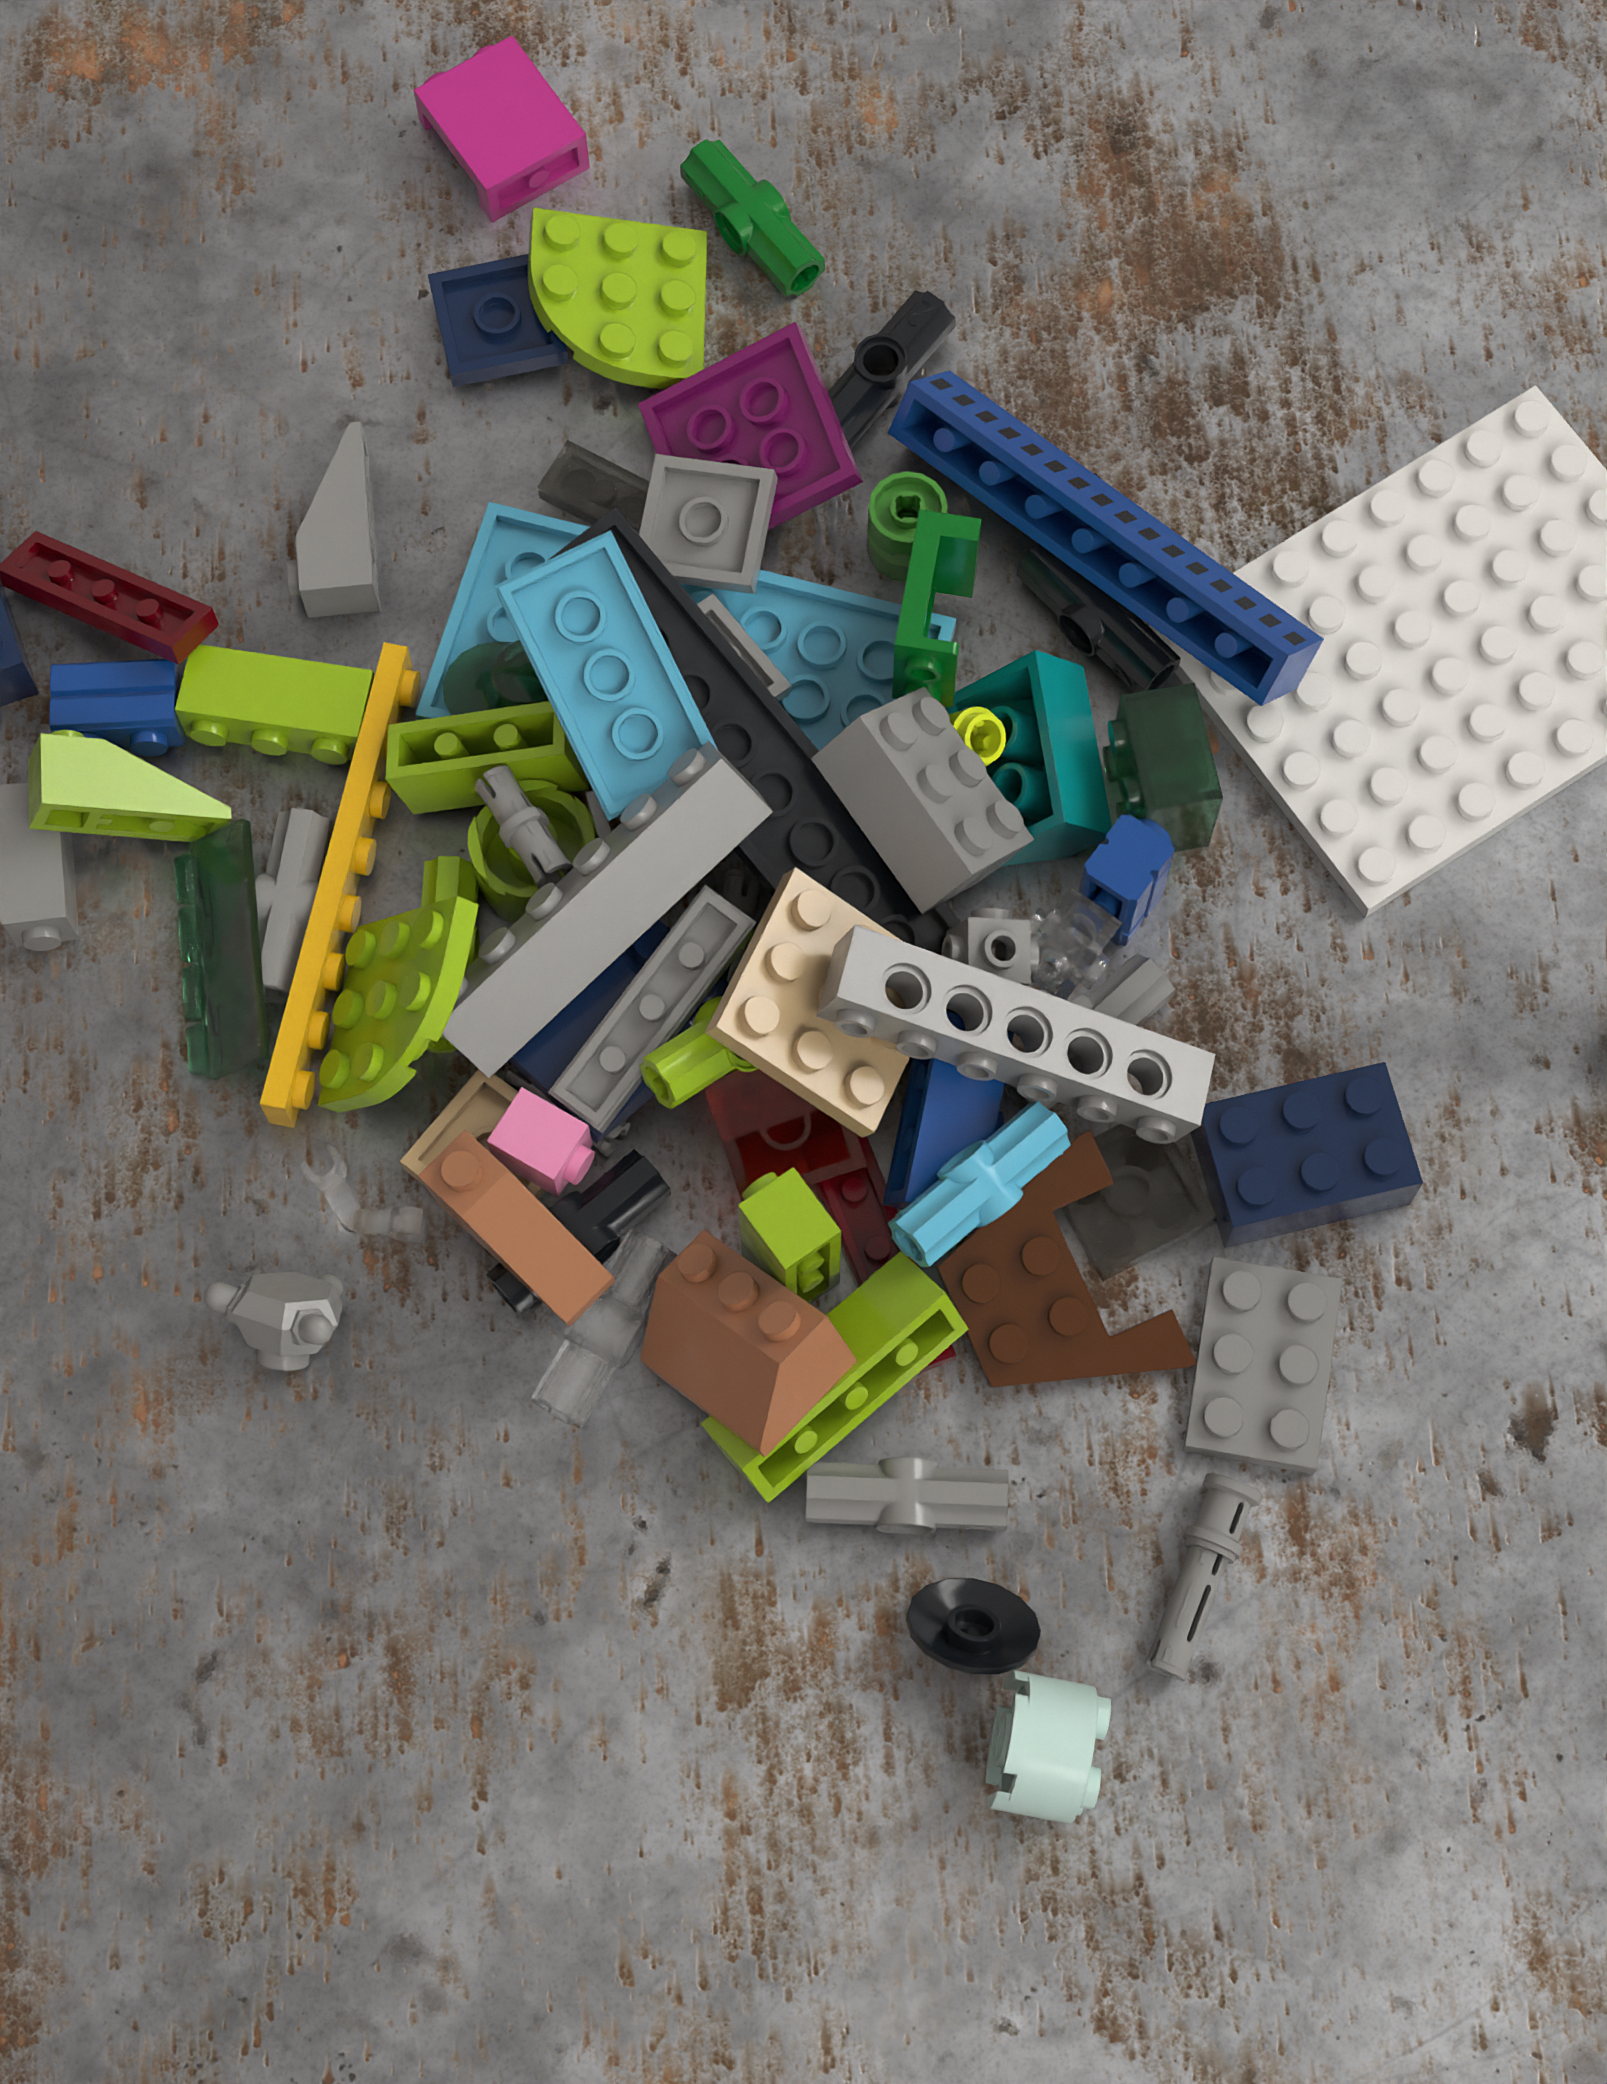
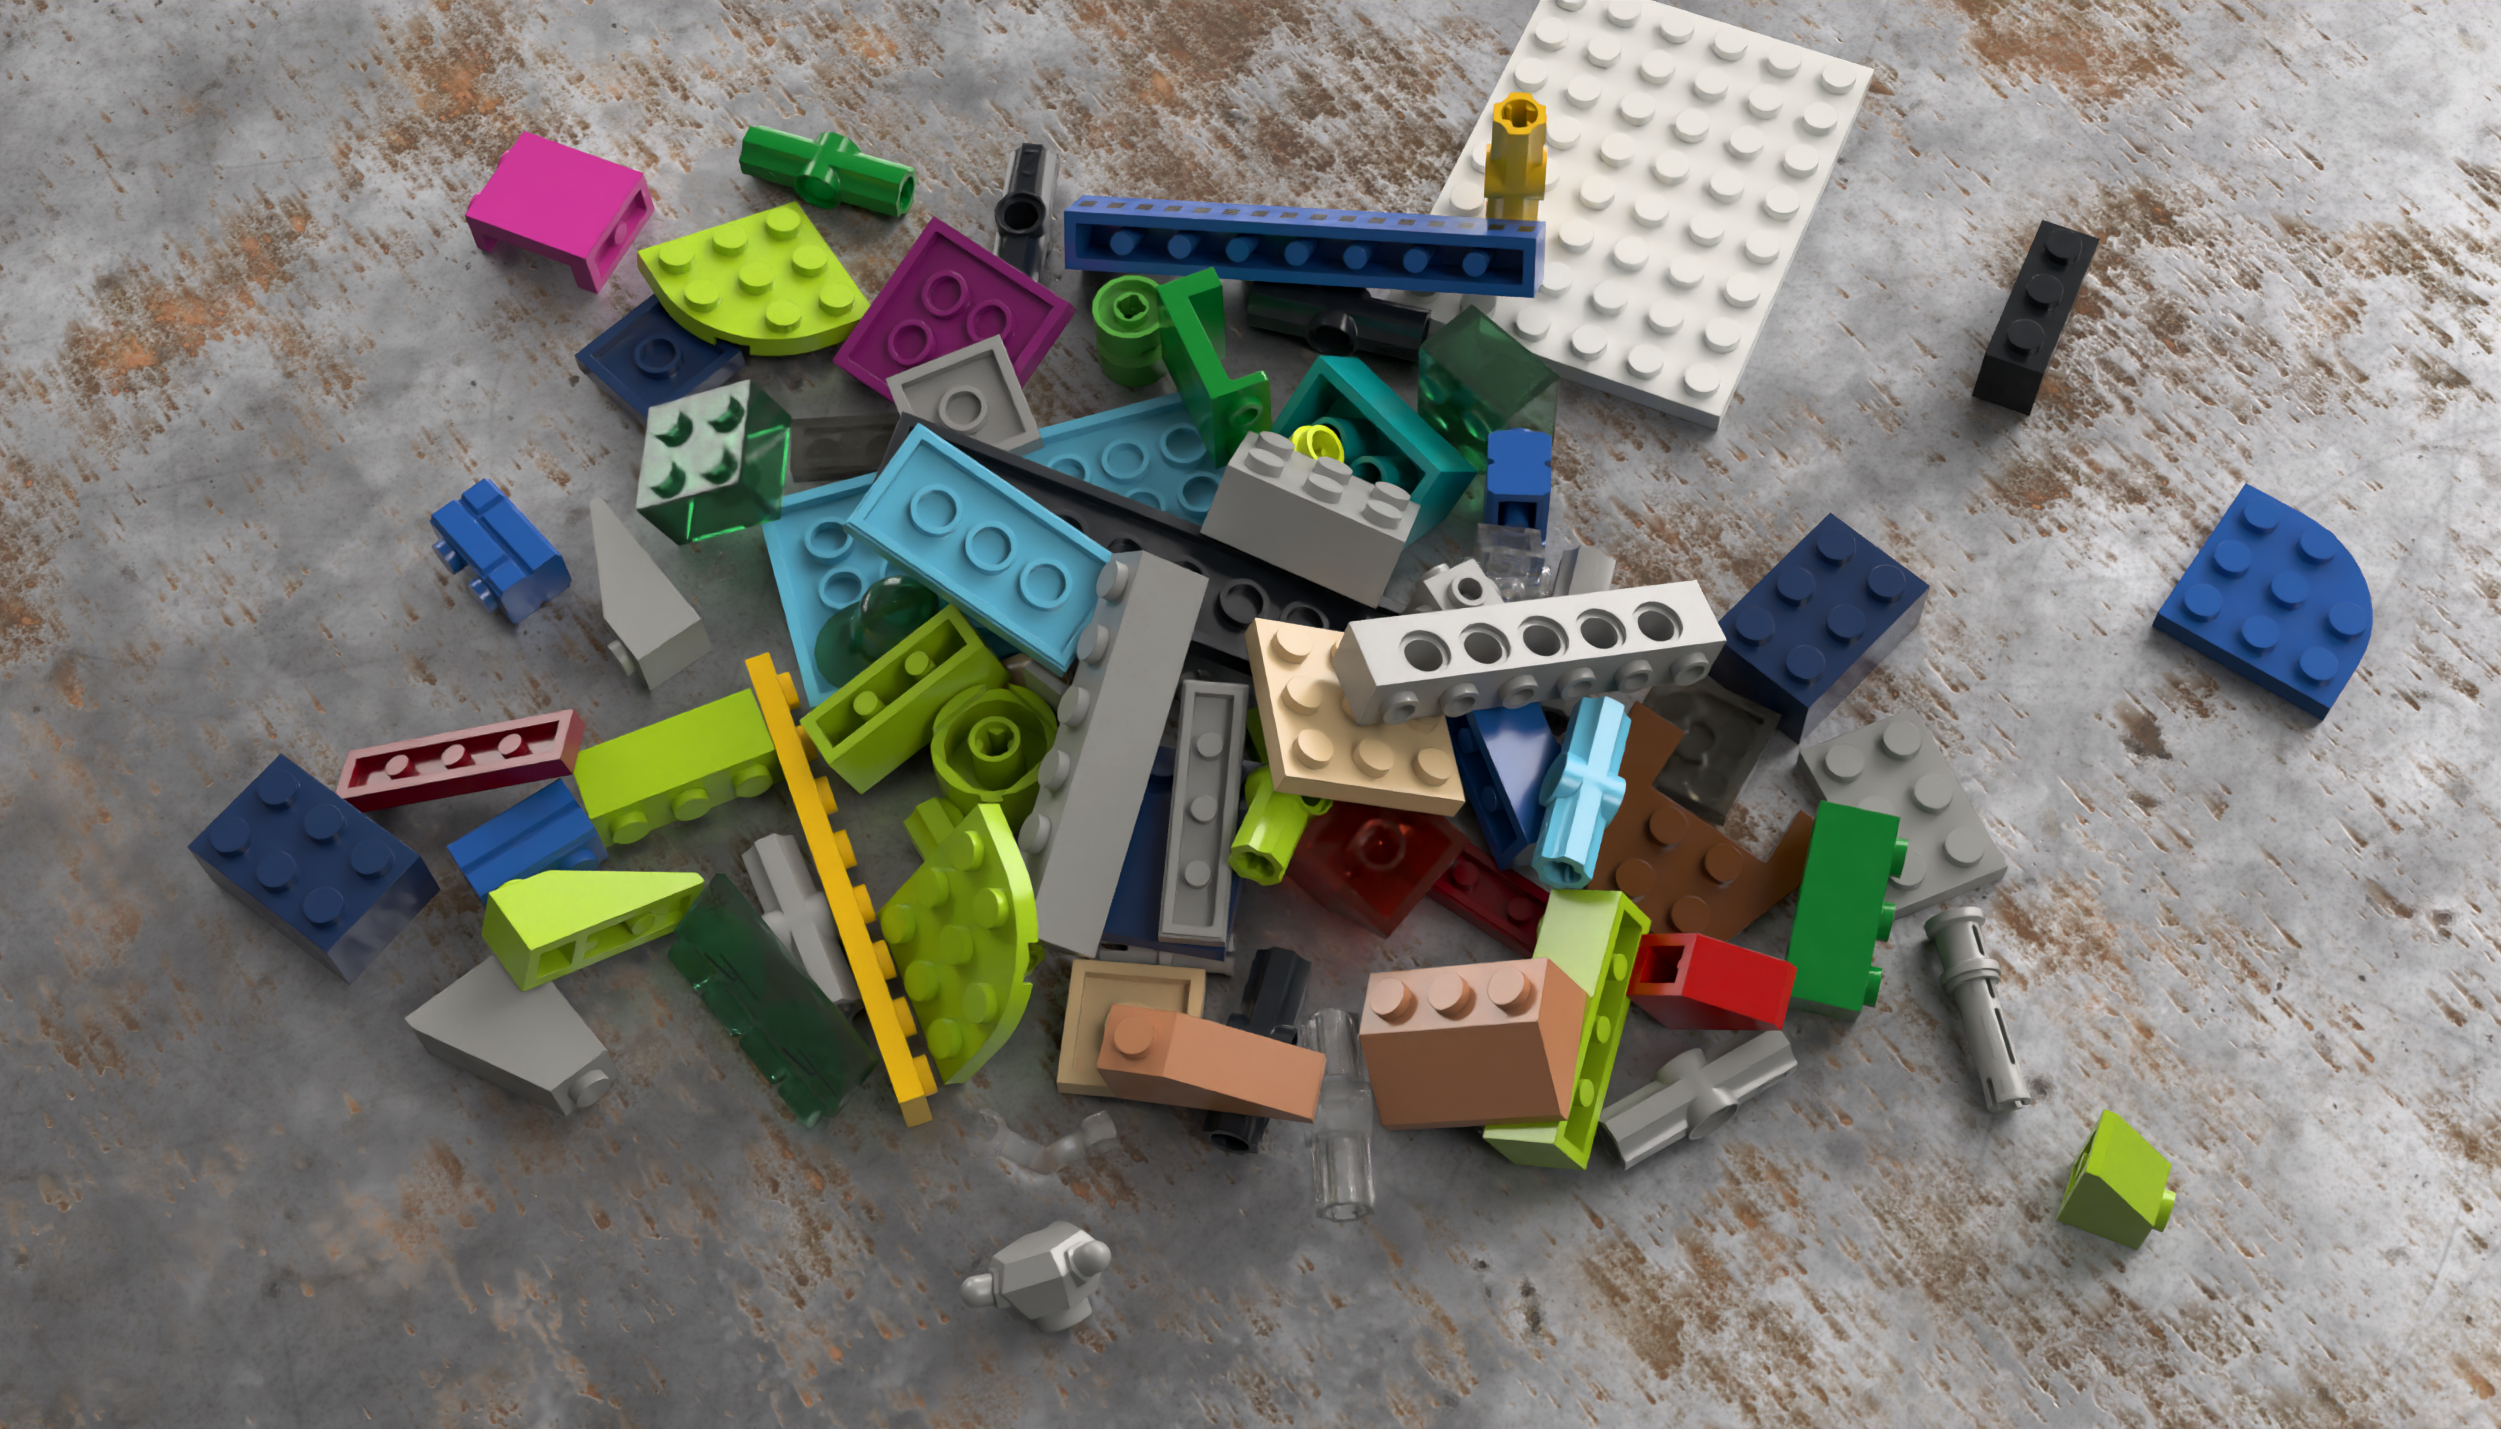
camera: 30 degrees left, 10 degrees down
light grey pin [475,766,573,889] -> none
bright pink brick [487,1087,595,1198] -> none
lime brick [738,1167,841,1304] -> none
black dish [906,1578,1041,1674] -> none
light aqua brick [985,1670,1111,1824] -> none
none -> blue brick [430,478,572,624]
none -> clear green brick [635,378,792,546]
none -> yellow piece [1484,92,1547,221]
none -> red slope [1626,933,1797,1031]
none -> green brick [1784,800,1908,1023]
none -> lime slope [2056,1109,2176,1250]

